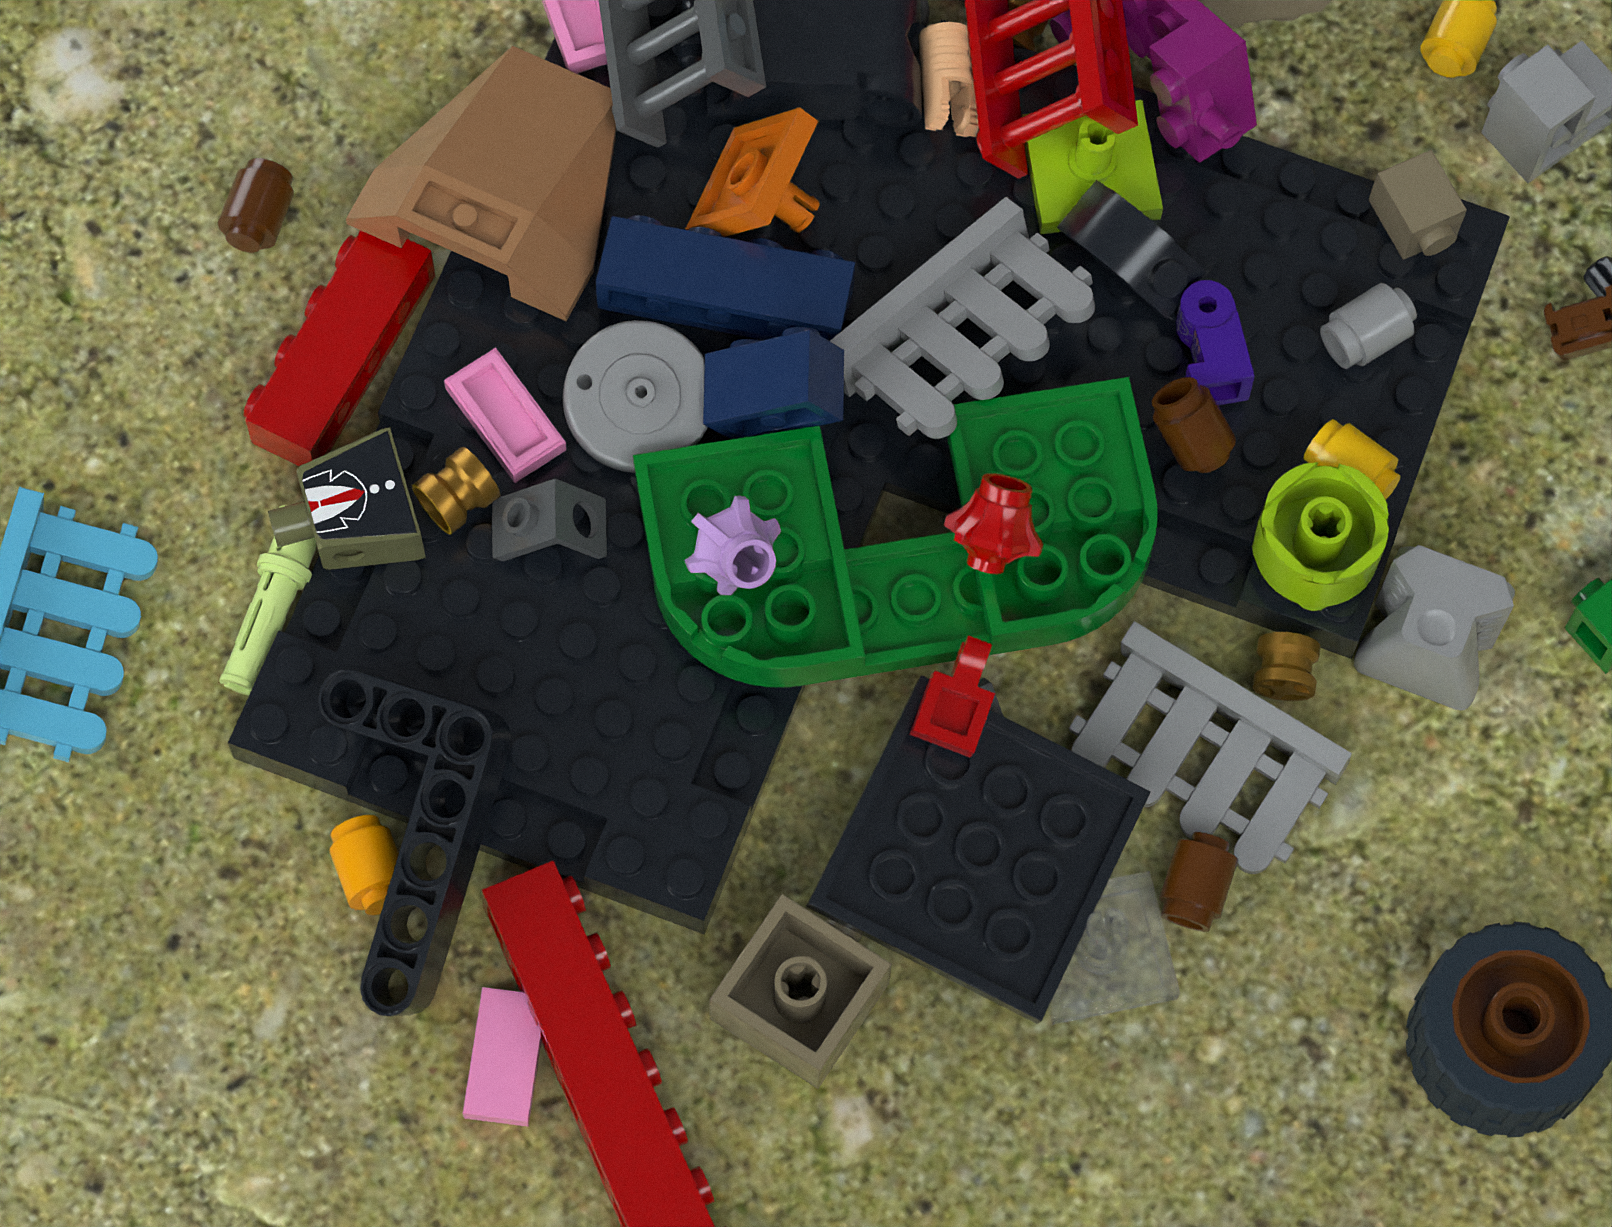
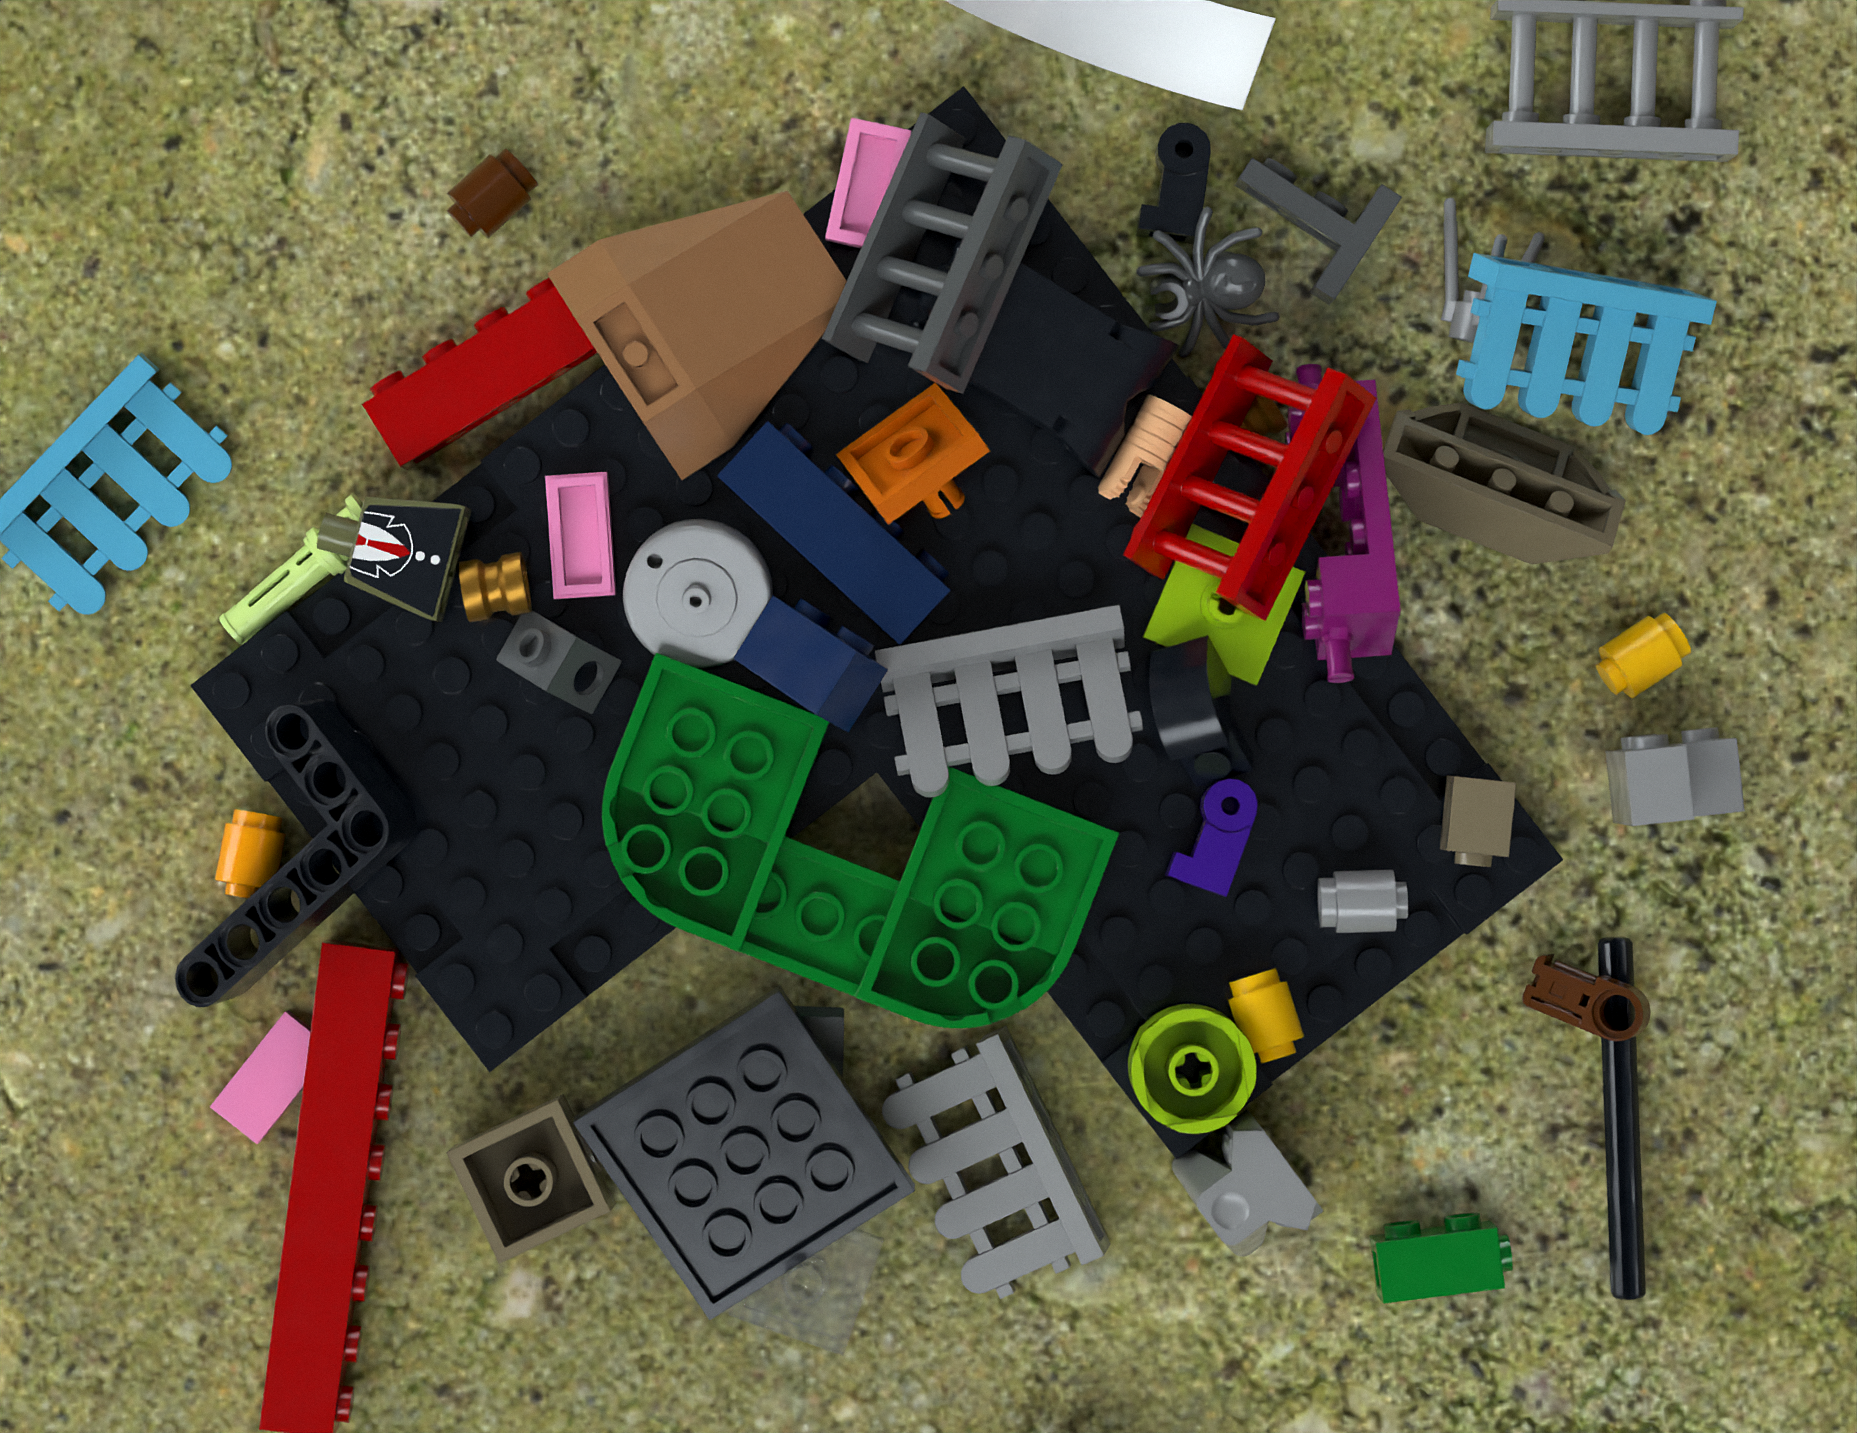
camera: 35 degrees right, 20 degrees up
lavender rock [684,496,781,595] -> none
red plate [910,635,995,757] -> none
red rock [944,473,1044,574] -> none
reddish brown brick [1152,377,1236,473] -> none
reddish brown brick [1159,832,1238,932] -> none
pearl gold wheel [1253,632,1321,701] -> none

